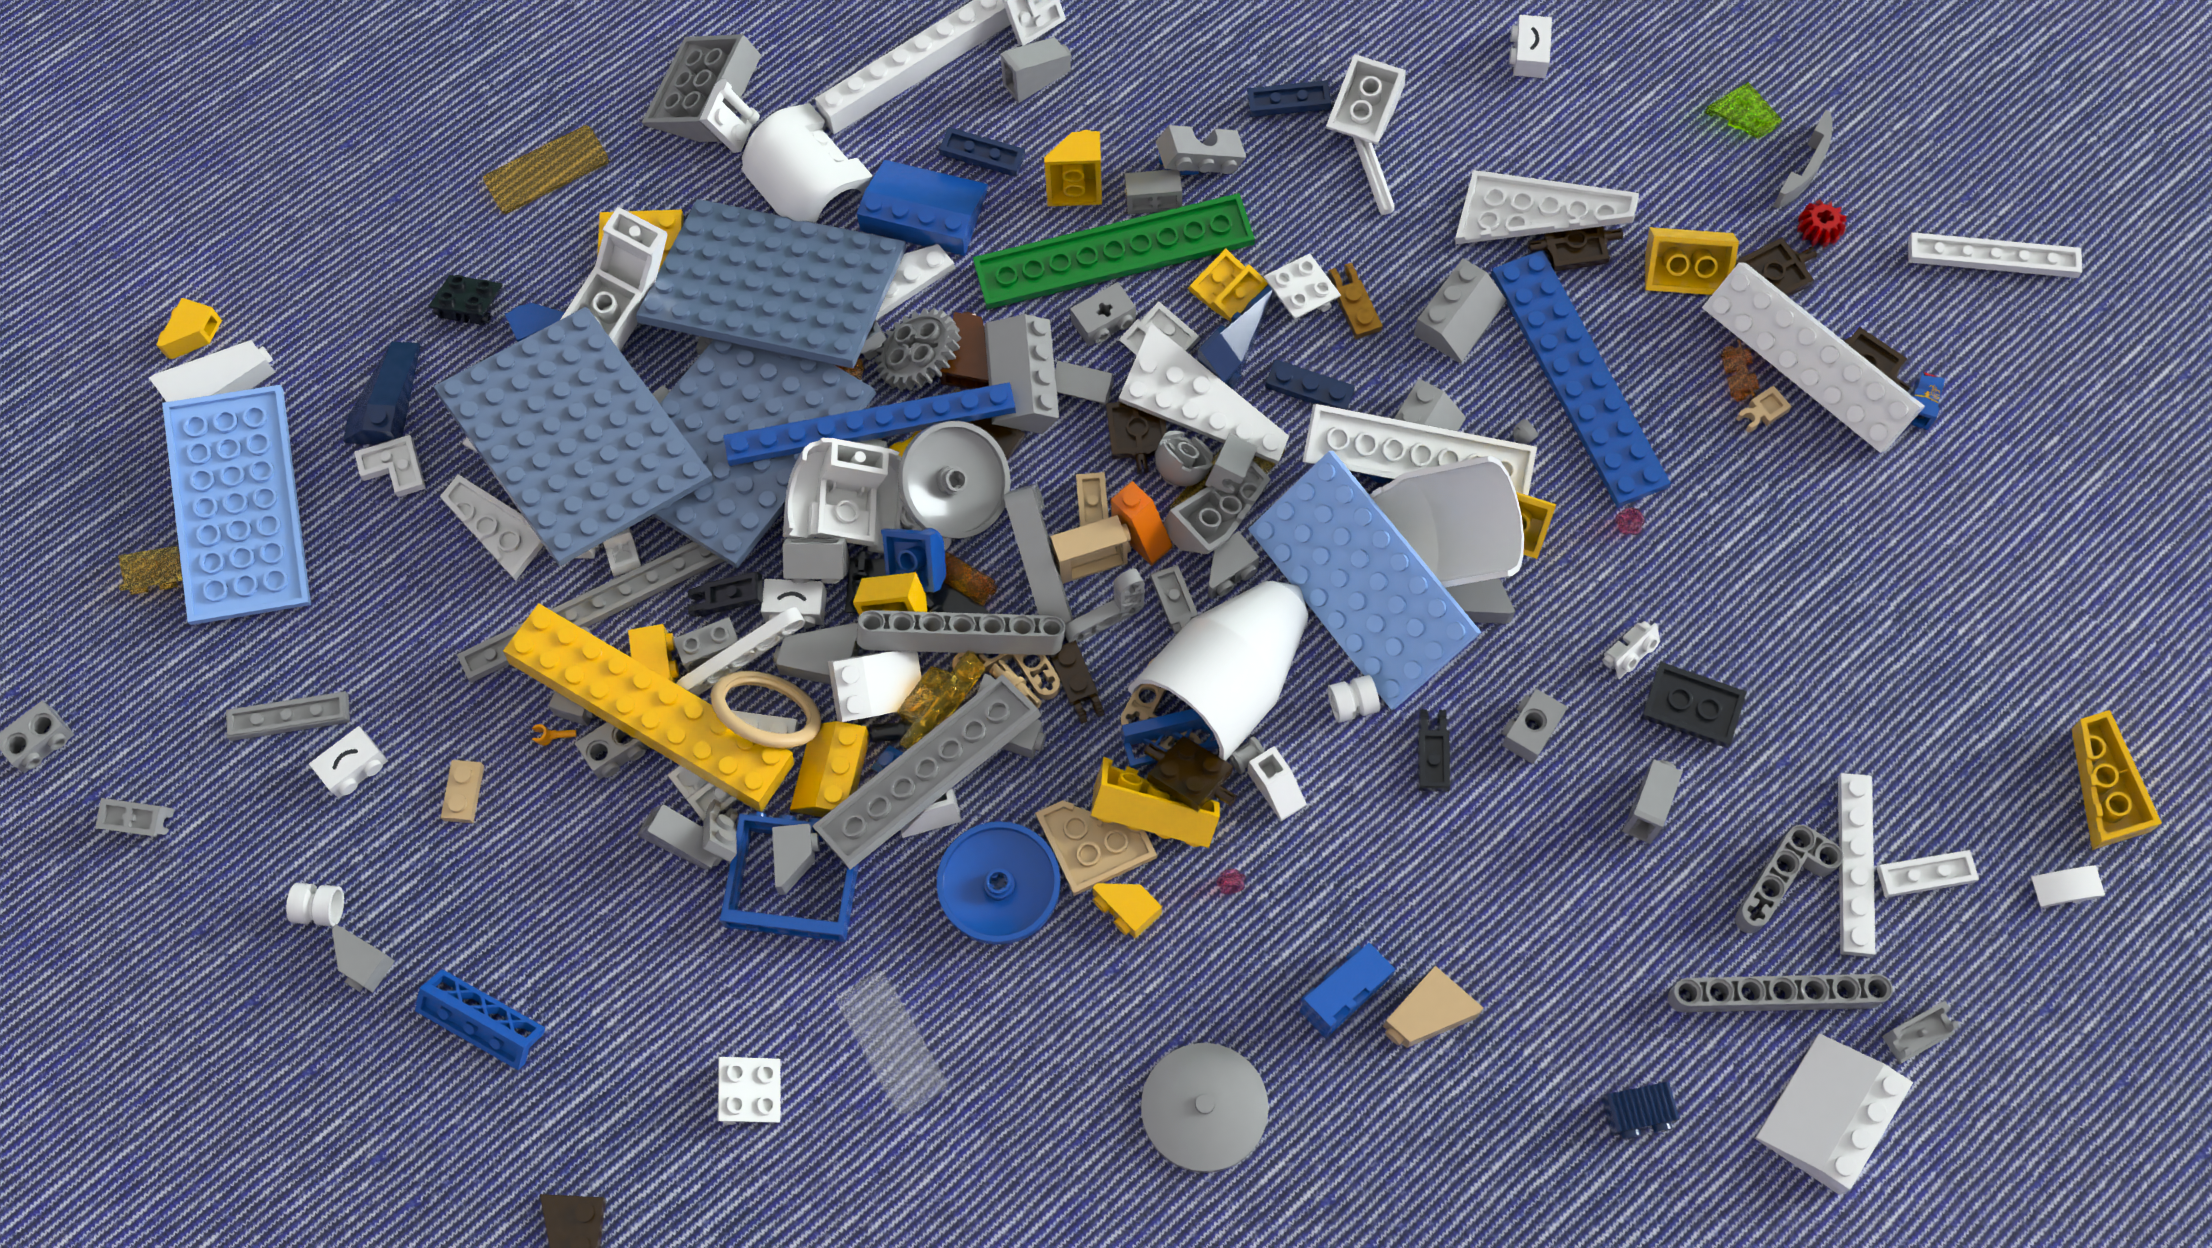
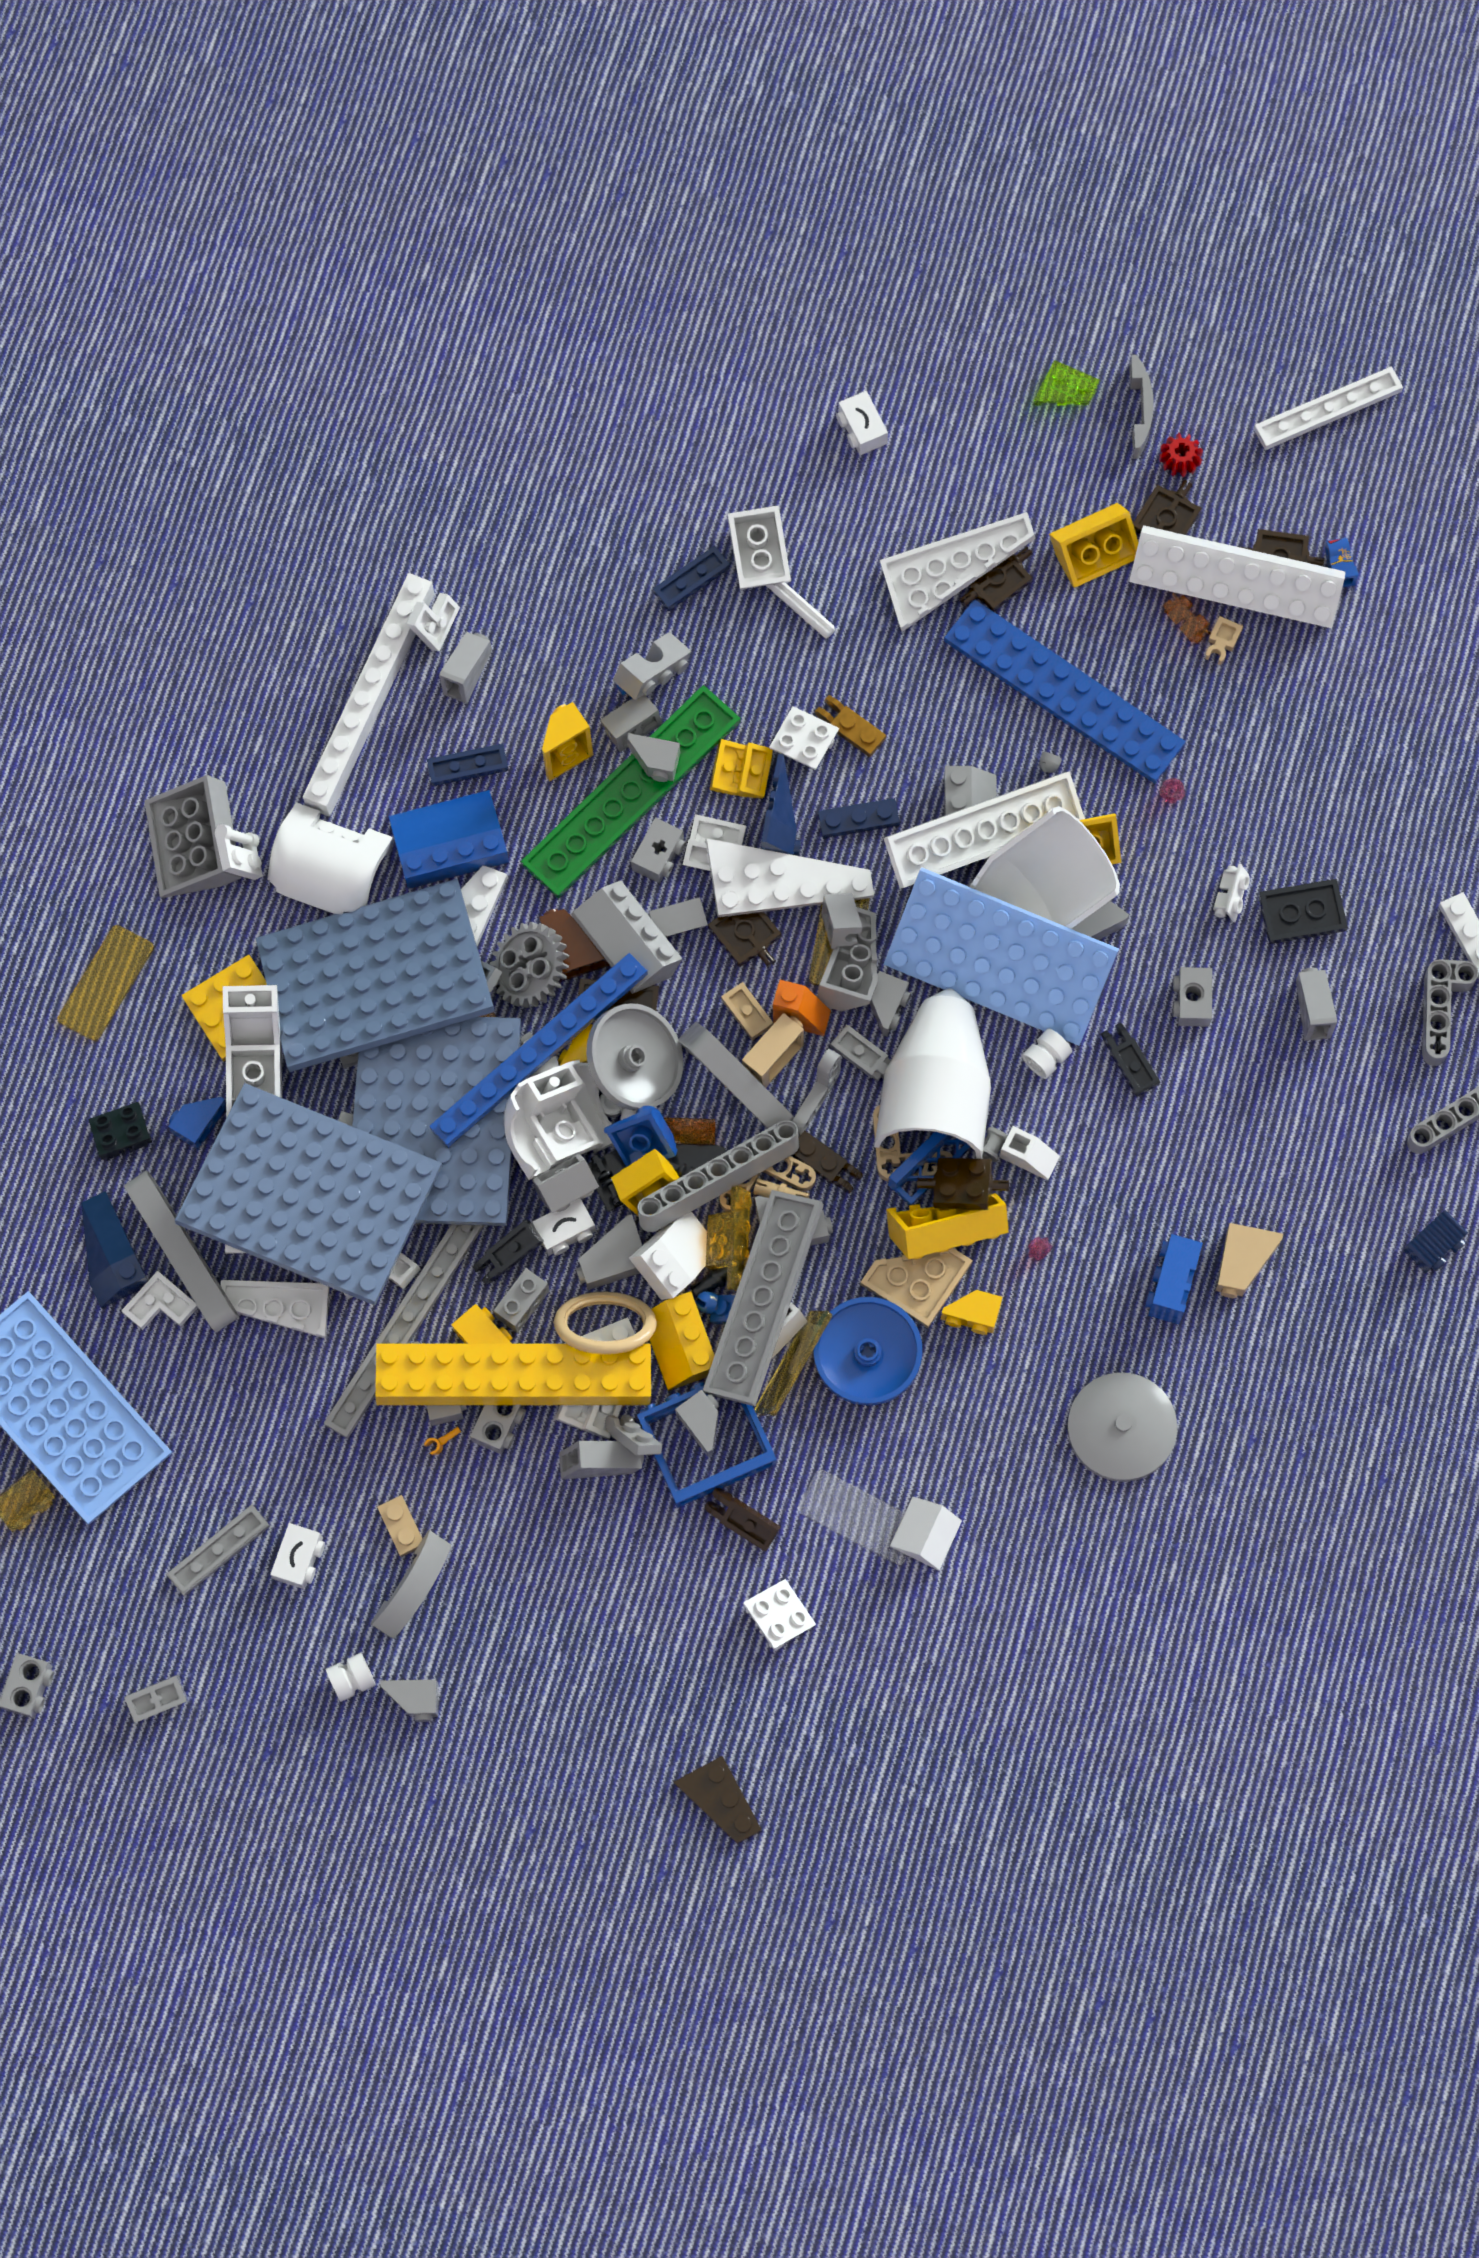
camera: 30 degrees left, 5 degrees up
blue fence [414,969,545,1070] -> none
white beam [676,608,805,696] -> none
light grey cylinder [1155,431,1213,486] -> none
light grey slope [1414,258,1507,364] -> none
none -> light grey beam [124,1170,239,1333]
none -> light grey slope [370,1530,451,1639]
none -> light grey slope [628,733,680,782]
none -> blue hinge [695,1291,718,1315]
none -> dark brown hinge [704,1487,781,1551]
none -> clear yellow piece [754,1311,832,1417]
none -> white slope [889,1497,962,1571]

